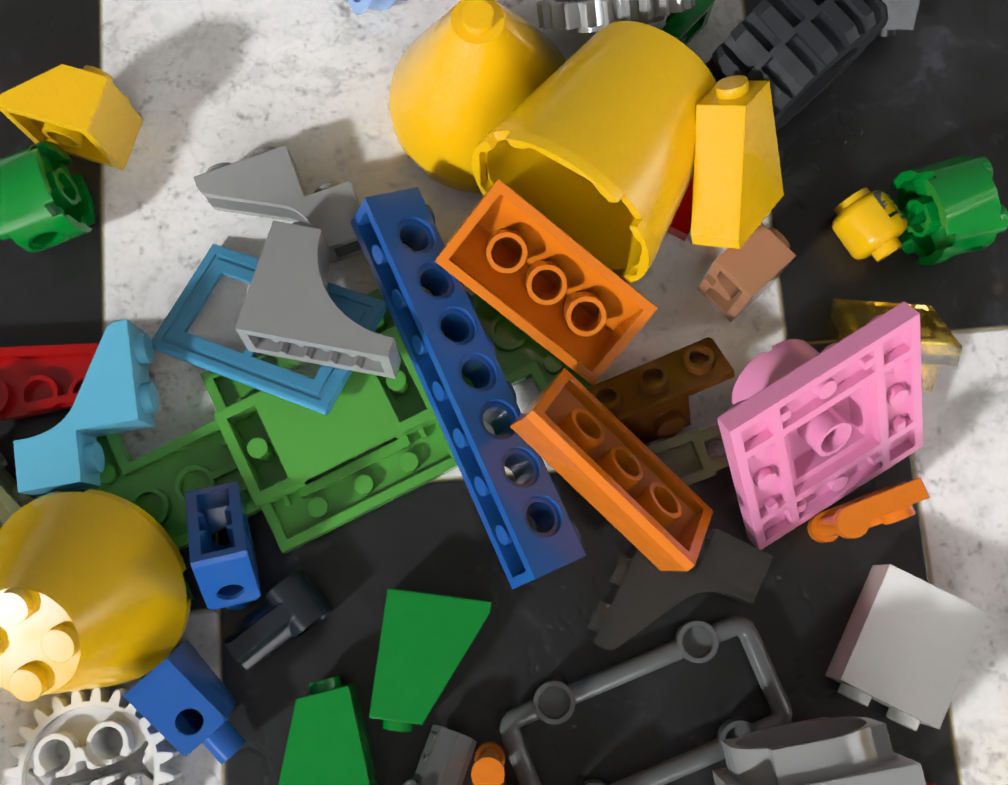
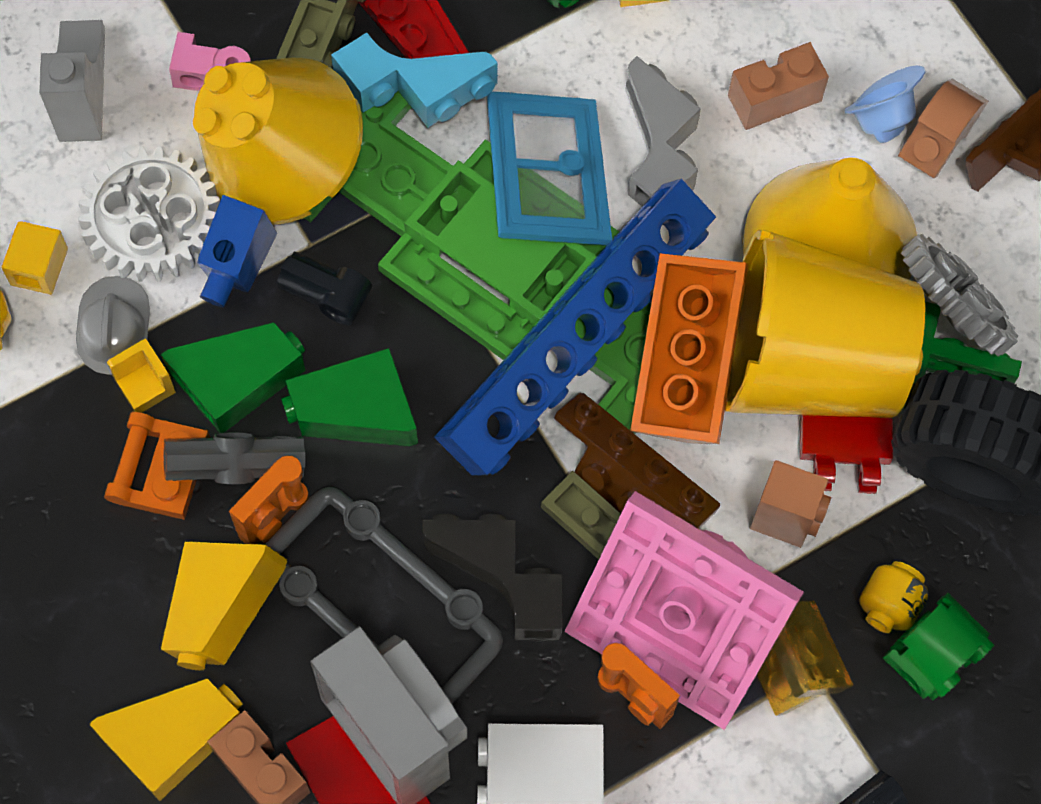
camera: 60 degrees right, 10 degrees down
blue torso [185,481,261,610] -> none
light grey arch [235,221,401,379] -> none
orange slope [510,368,713,571] -> none
yellow slope [691,75,784,249] -> none
none -> nougat brick [728,42,829,130]

